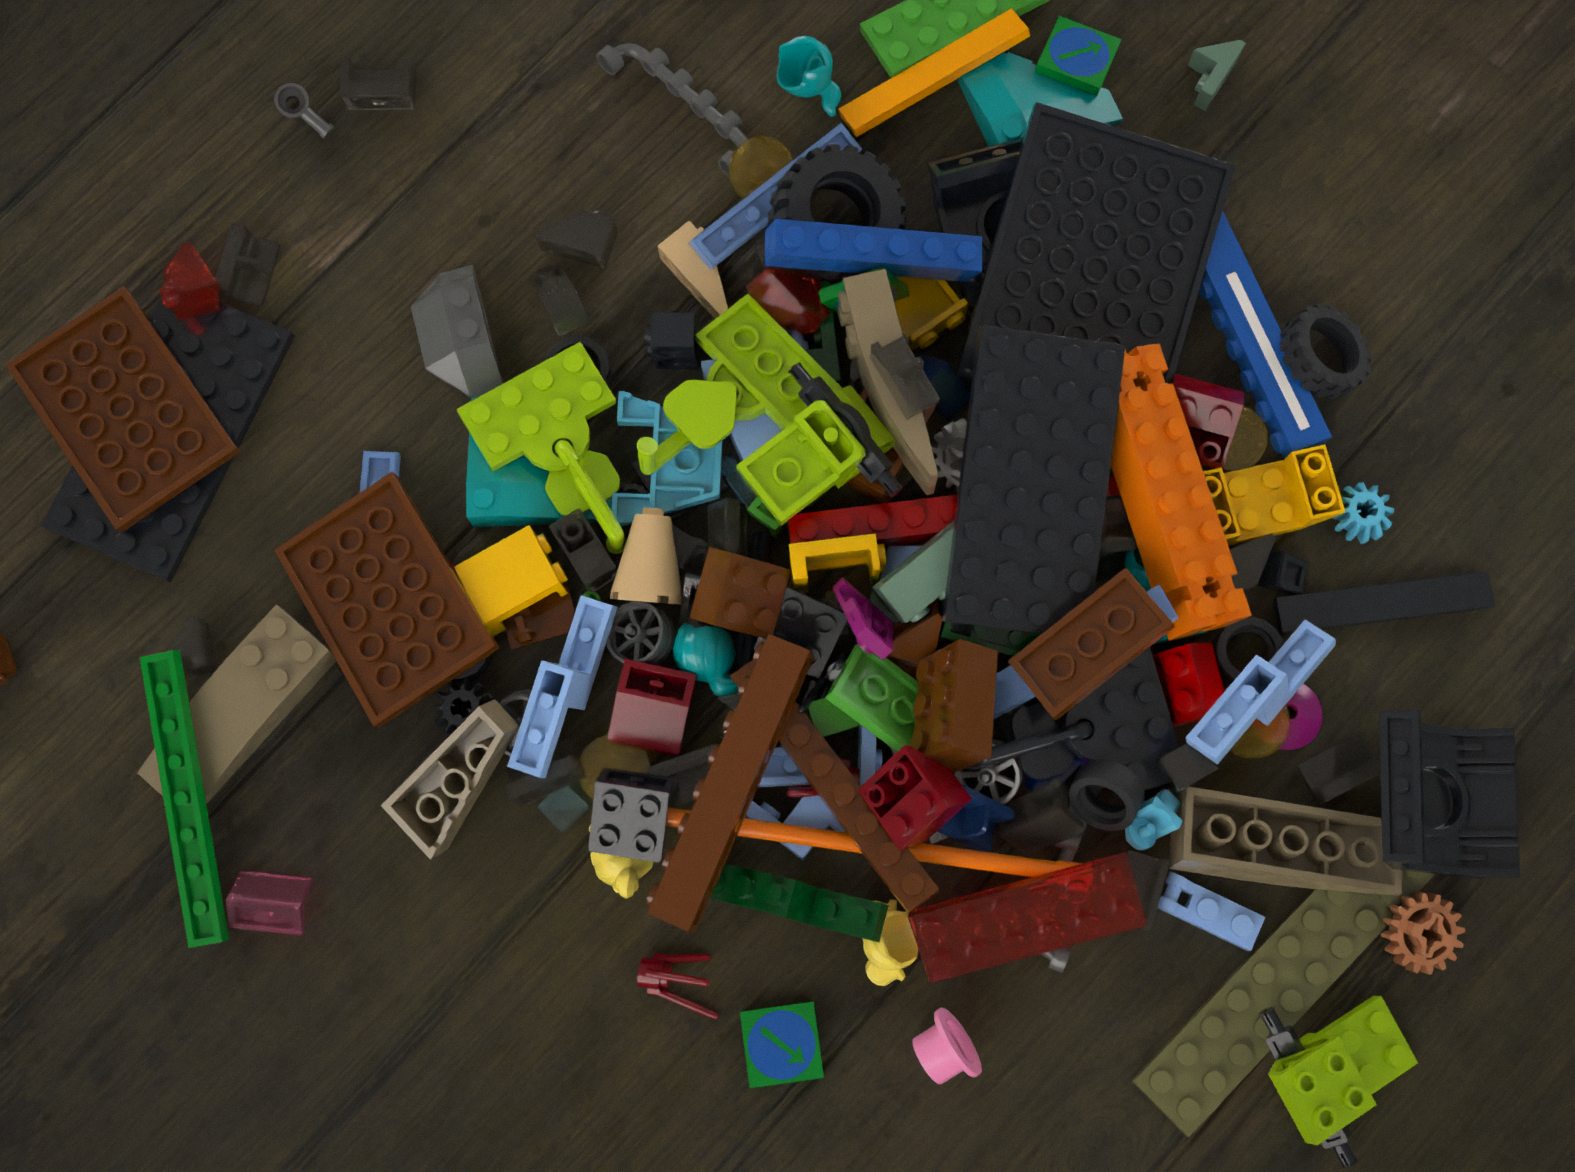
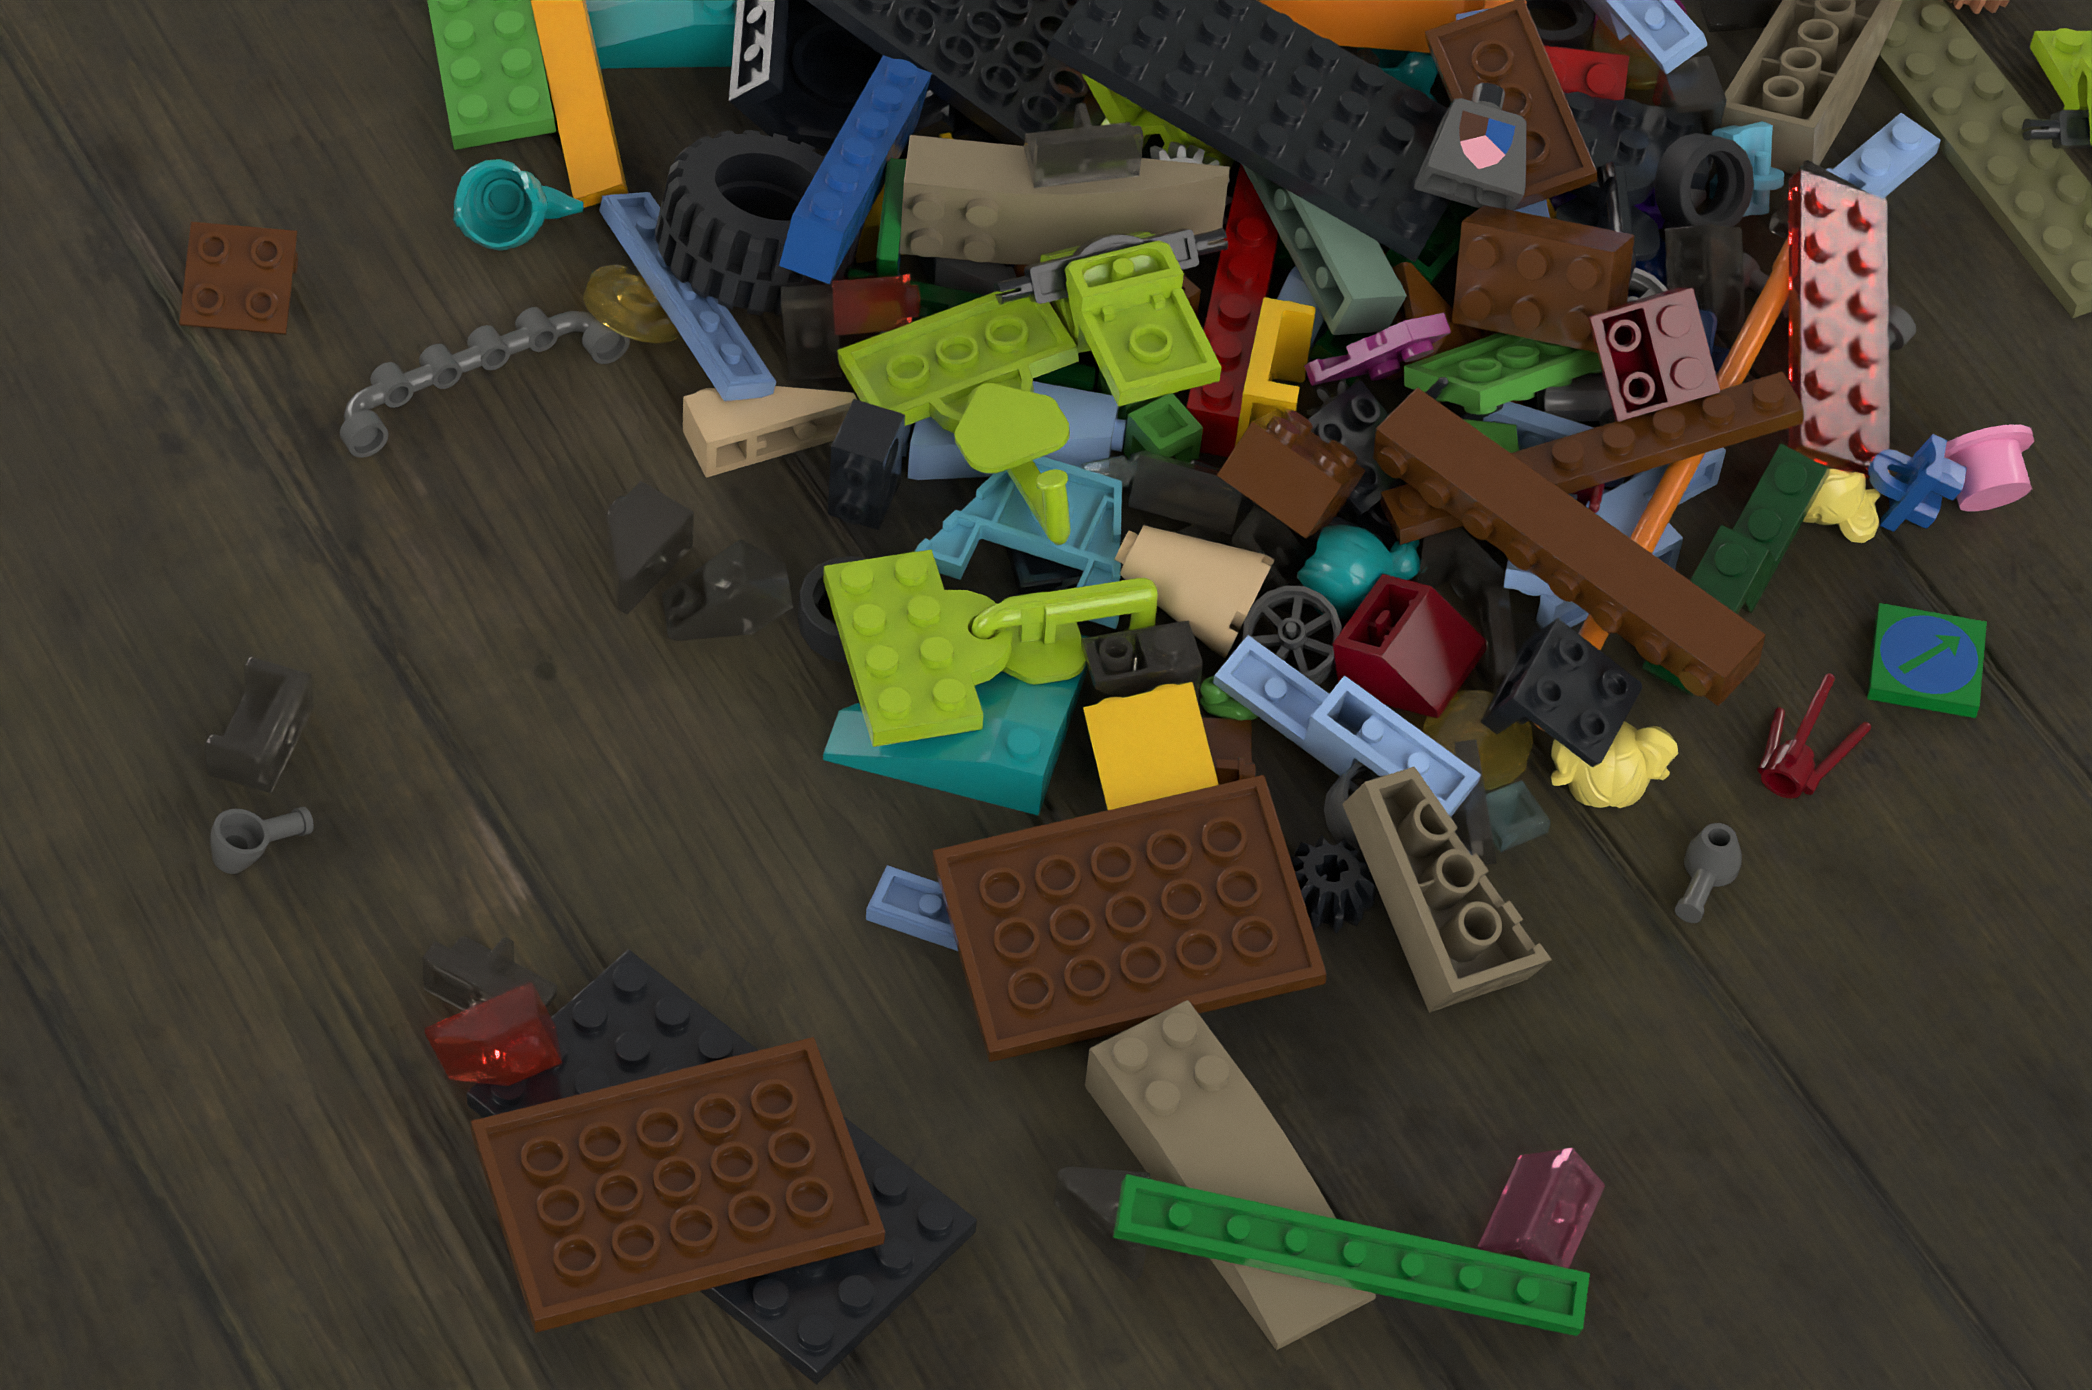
camera: 80 degrees left, 25 degrees down
dark grey wedge [411,265,503,398] -> none
none -> dark grey torso [1414,83,1526,210]
none -> dark grey bar [1675,823,1742,923]
none -> blue hips [1868,434,1967,532]

